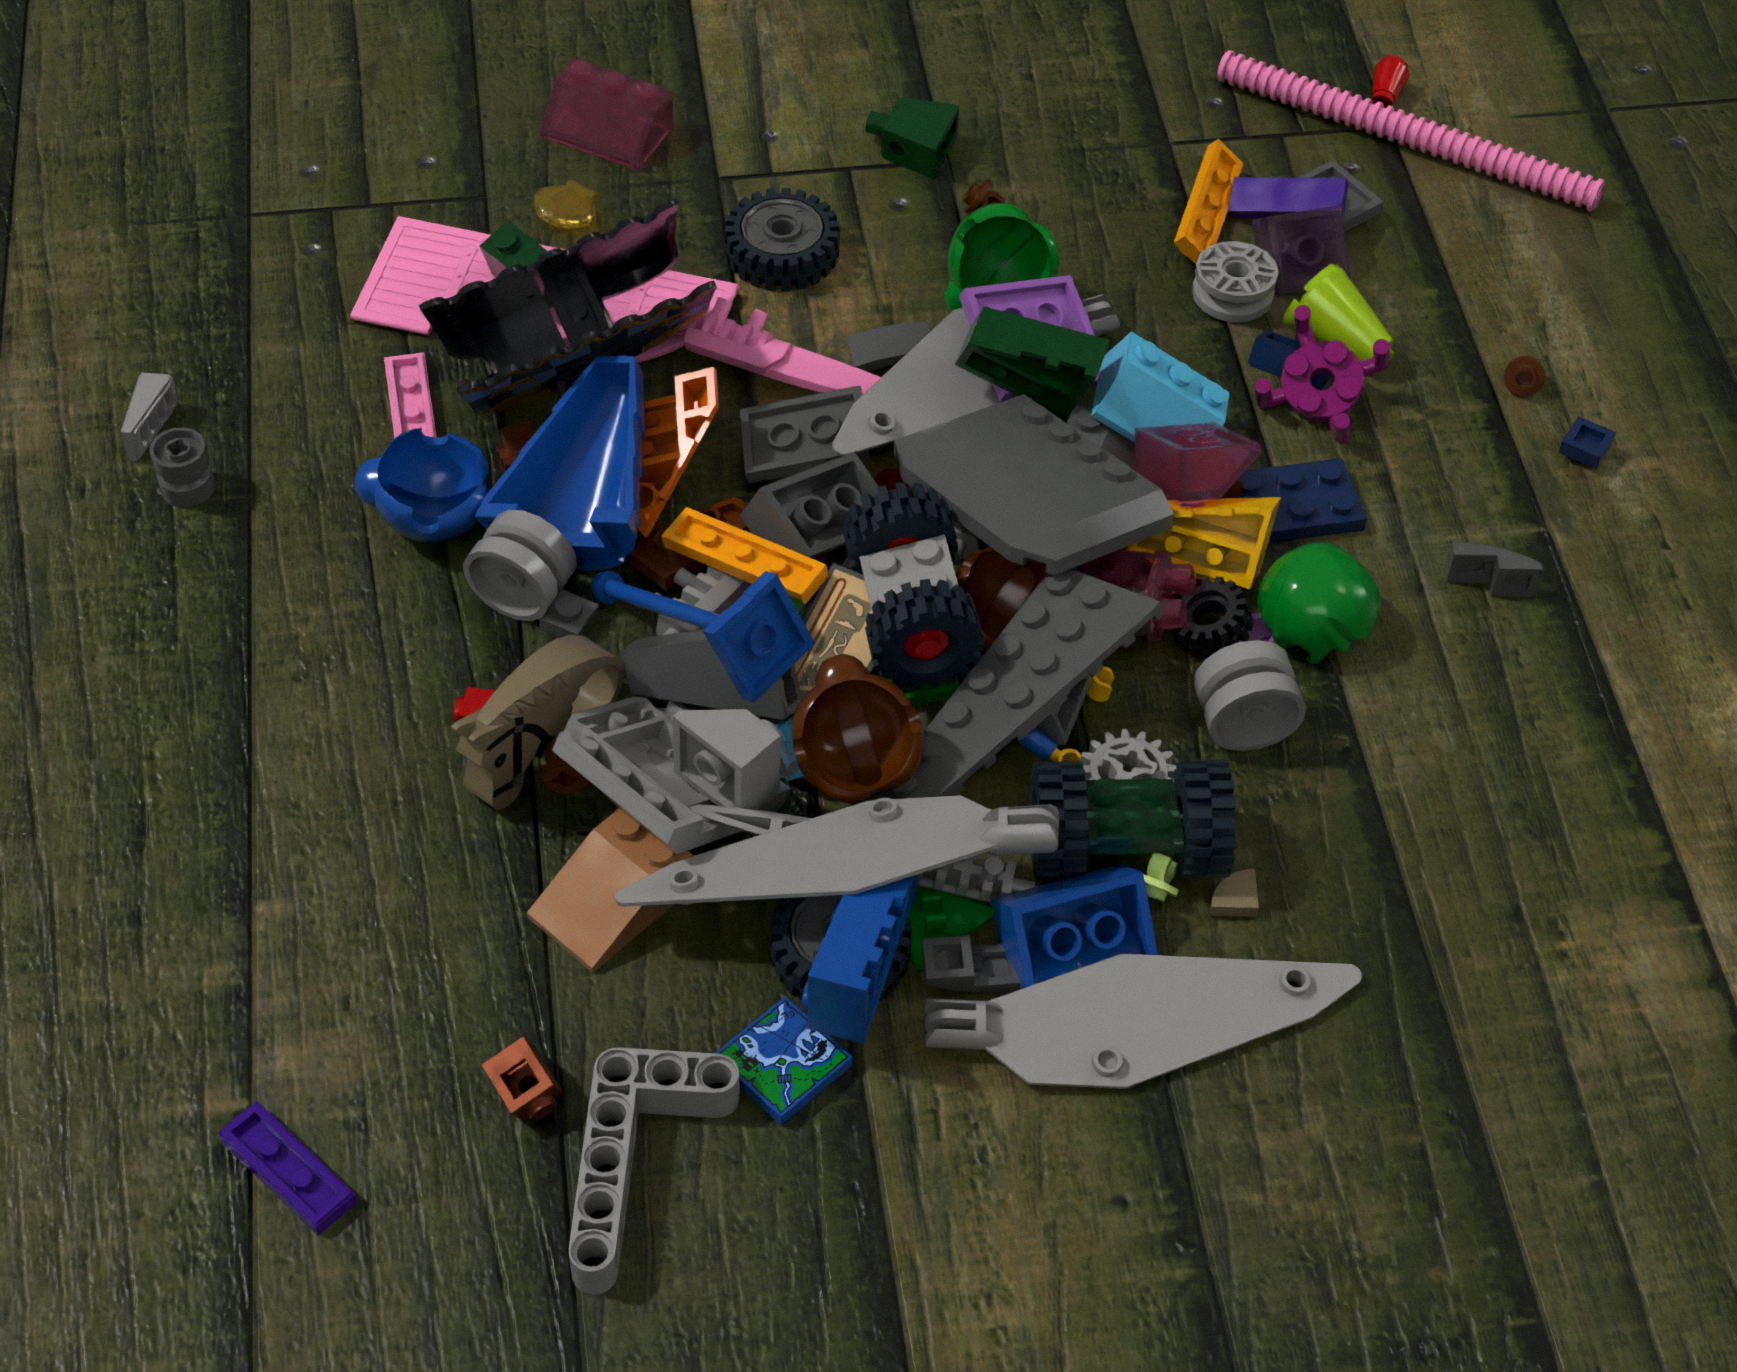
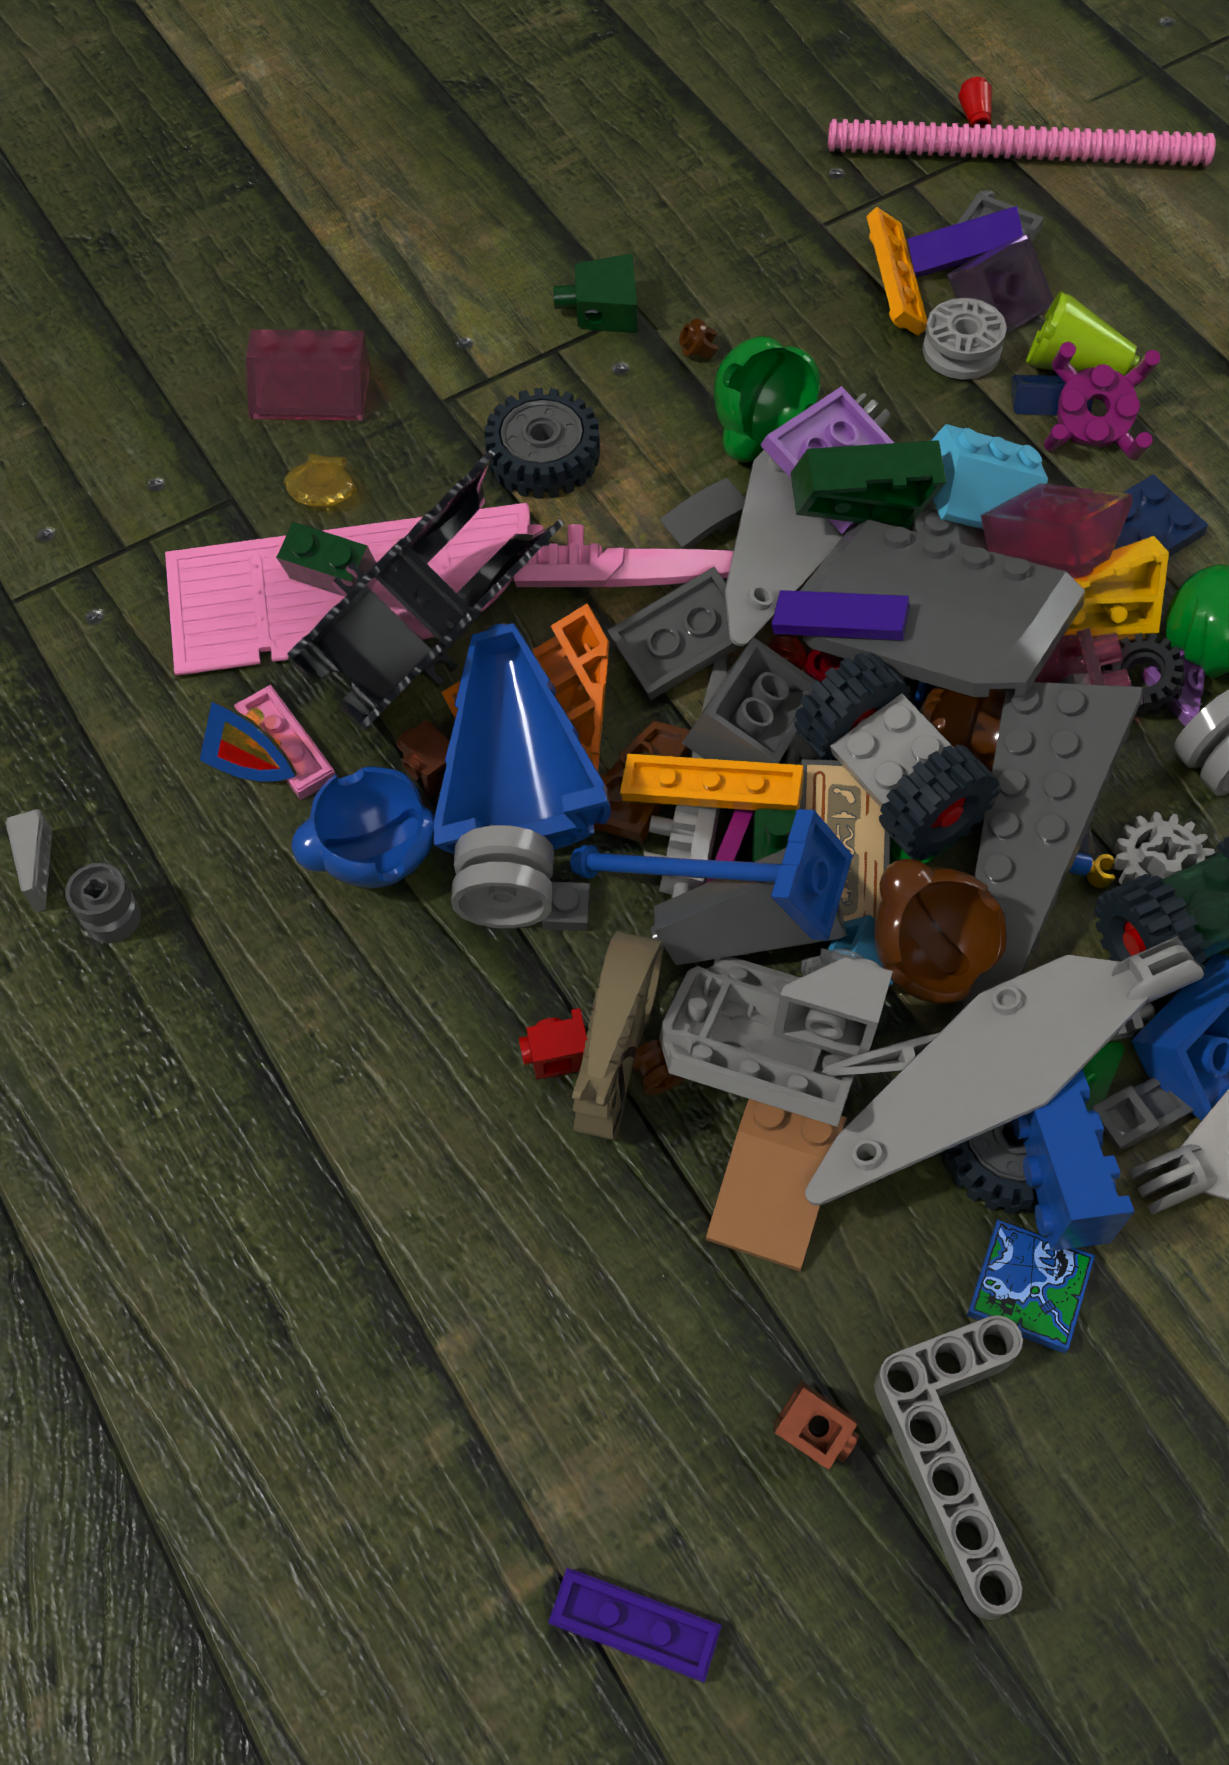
camera: 20 degrees left, 10 degrees up
none -> shield [200,699,297,782]
none -> dark purple tile [772,590,910,641]

